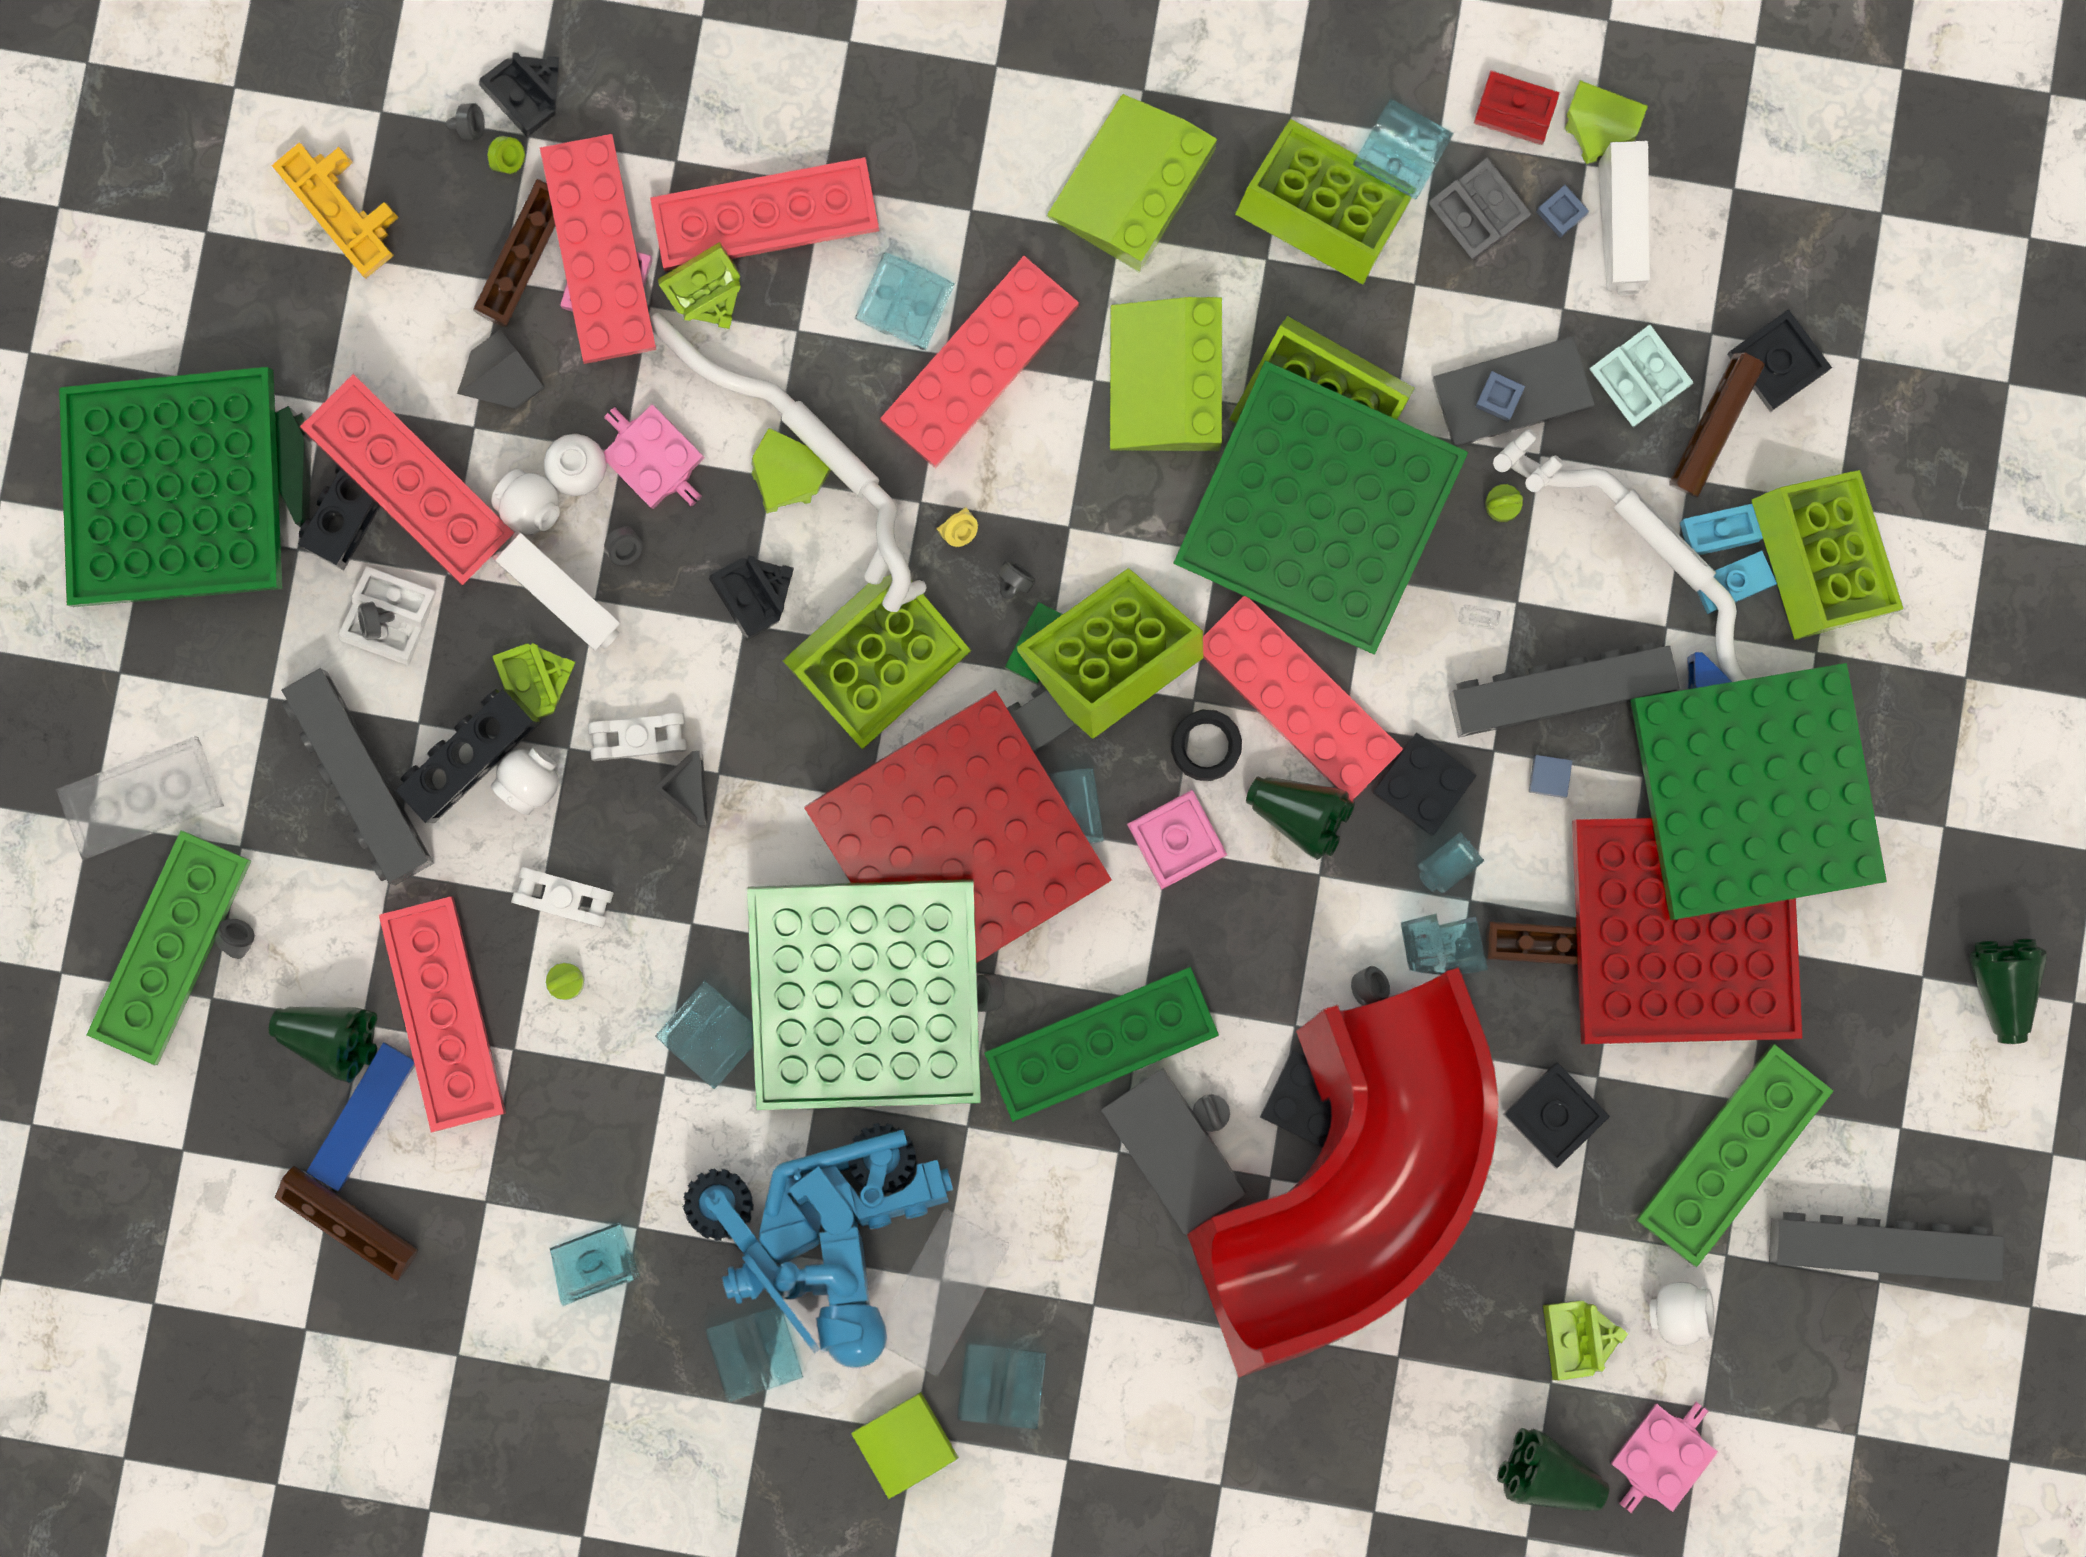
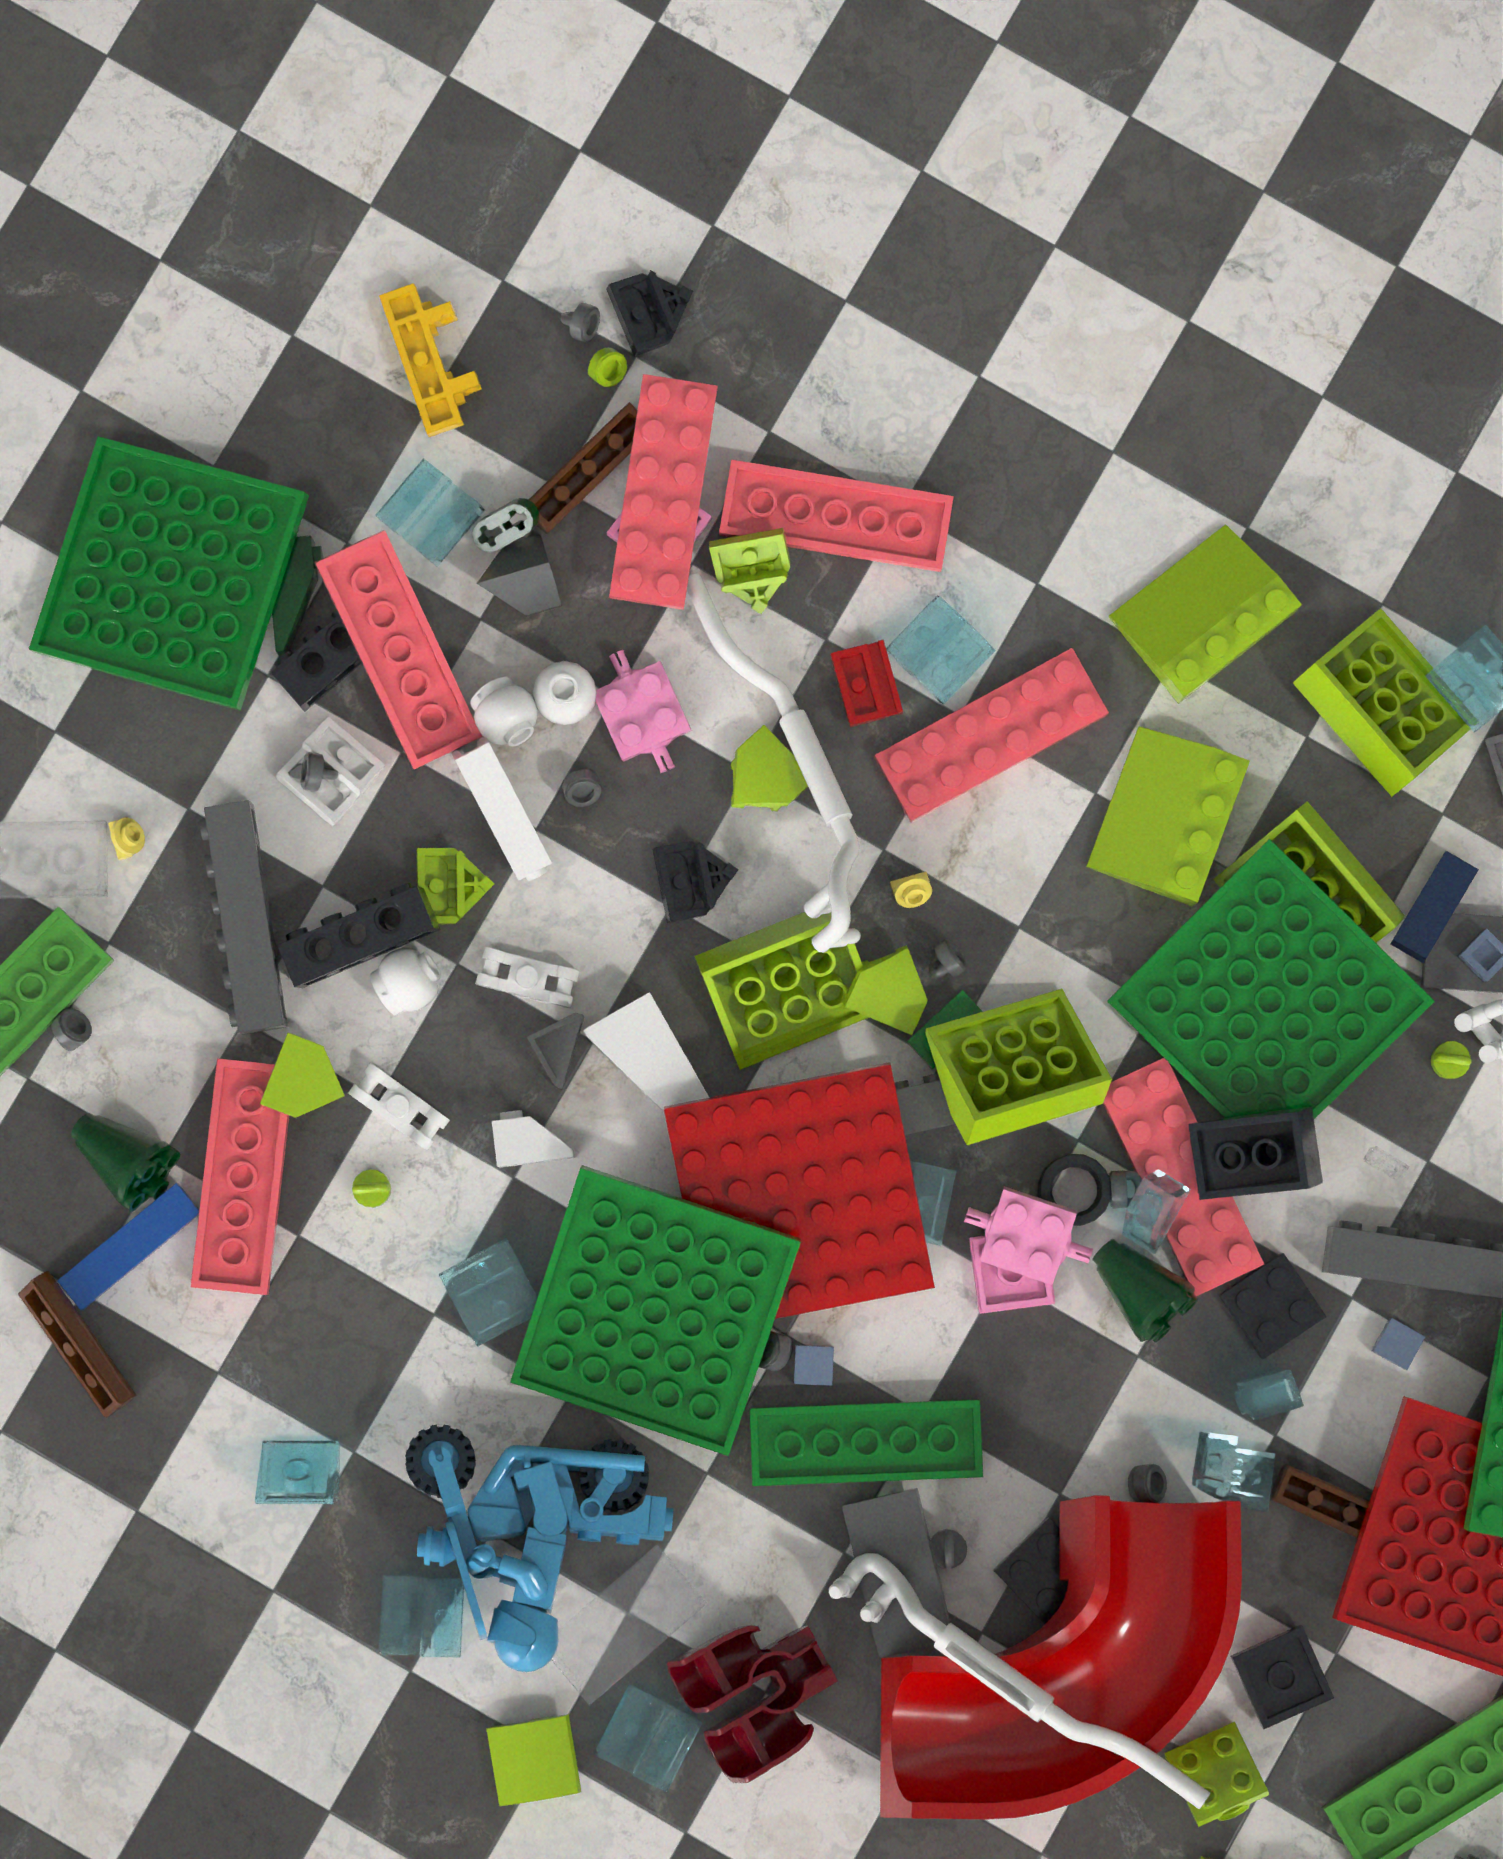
camera: 20 degrees right, 0 degrees up
none -> light yellow plate [108,817,145,860]
none -> lime slope [260,1033,345,1118]
none -> clear light blue slope [375,458,485,567]
none -> beam [472,498,539,552]
none -> white slope [492,1110,575,1168]
none -> white slope [583,992,709,1112]
none -> dark red piece [667,1625,838,1783]
none -> sand blue tile [794,1345,834,1386]
none -> white piece [829,1553,1210,1809]
none -> red plate [830,639,903,727]
none -> lime slope [842,945,928,1035]
none -> bright pink plate [964,1186,1093,1285]
none -> dark grey tile [1108,1170,1144,1209]
none -> clear light blue slope [1122,1169,1191,1254]
none -> lime plate [1164,1722,1269,1827]
none -> black slope [1188,1107,1323,1200]
none -> dark blue tile [1390,851,1479,963]

